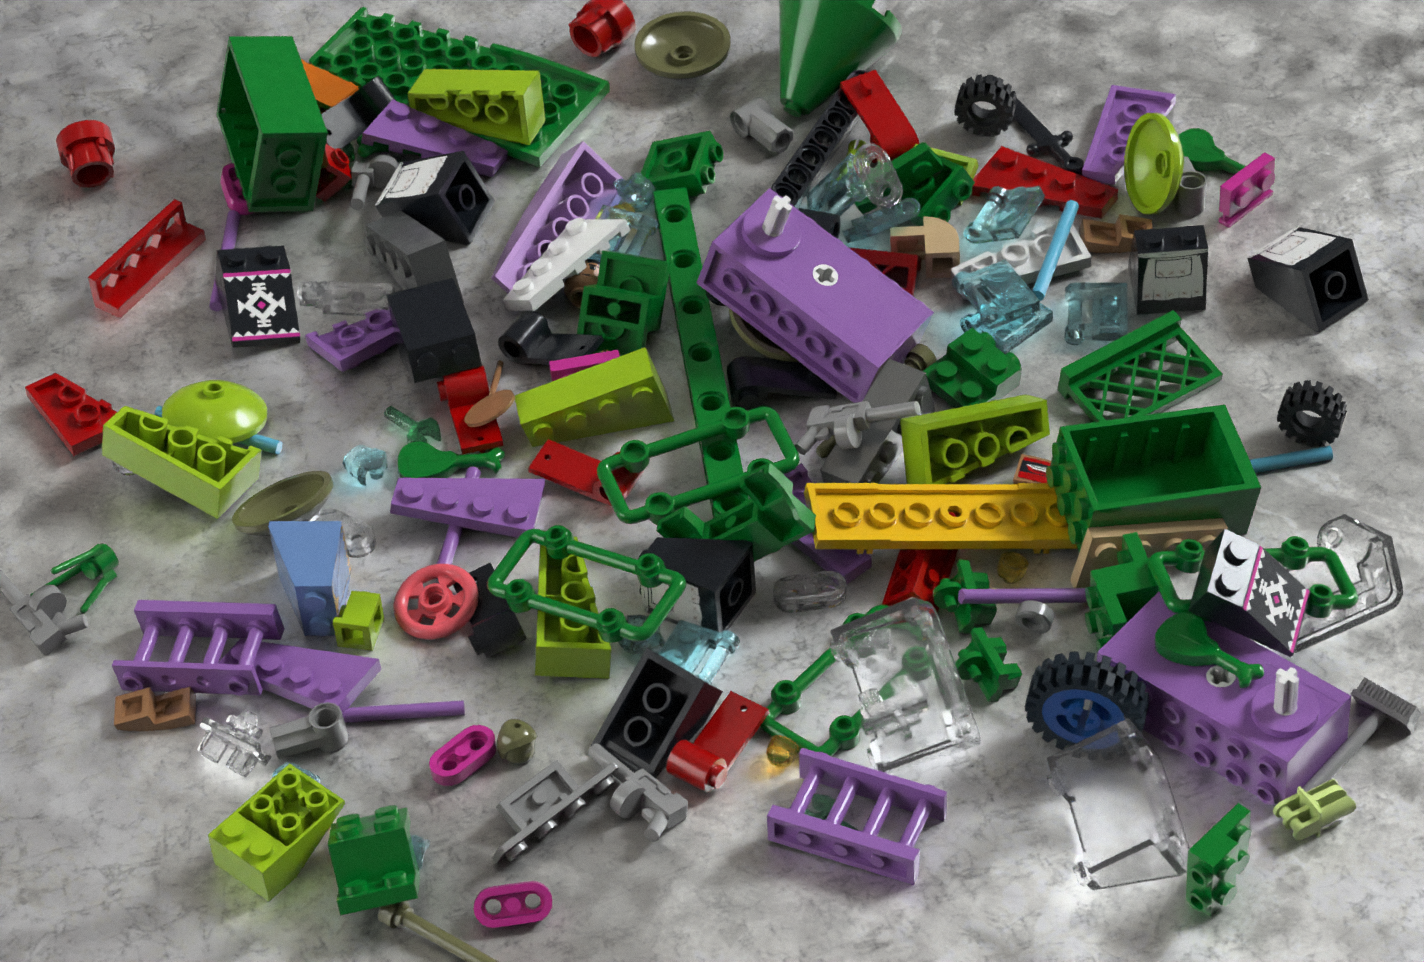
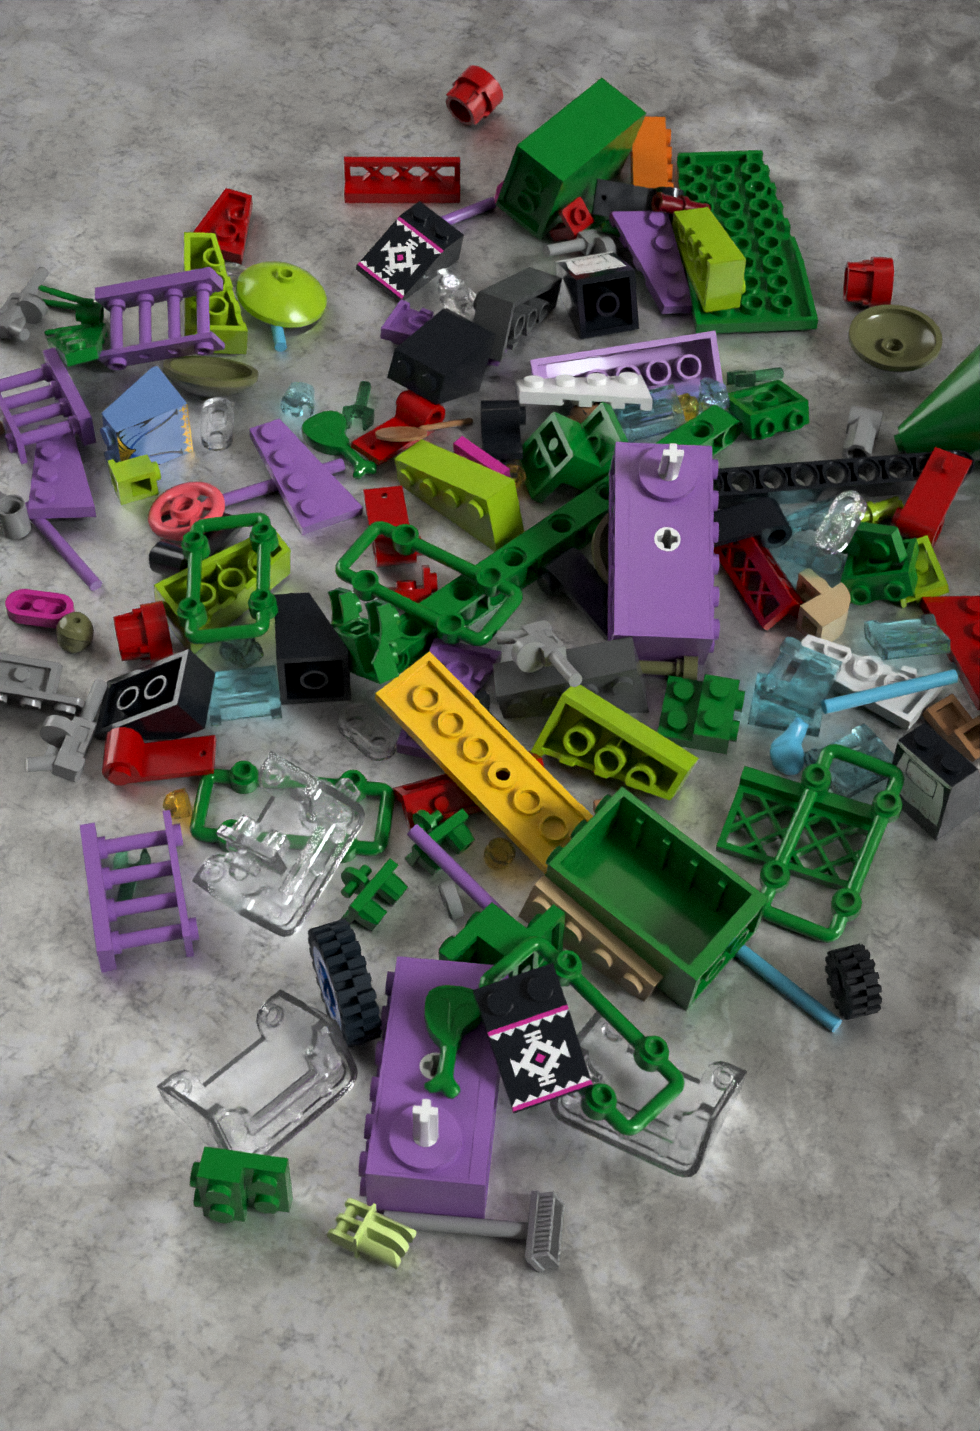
camera: 50 degrees right, 5 degrees up
none -> green wing [47,323,109,367]
none -> medium lavender fence [95,267,225,371]
none -> red piece [113,601,173,663]
none -> red bracket [389,565,438,603]
none -> dark red pin [651,192,711,215]
none -> clear green bar [727,367,784,387]
none -> green bar [759,744,905,943]
none -> medium azure animal [770,717,809,776]

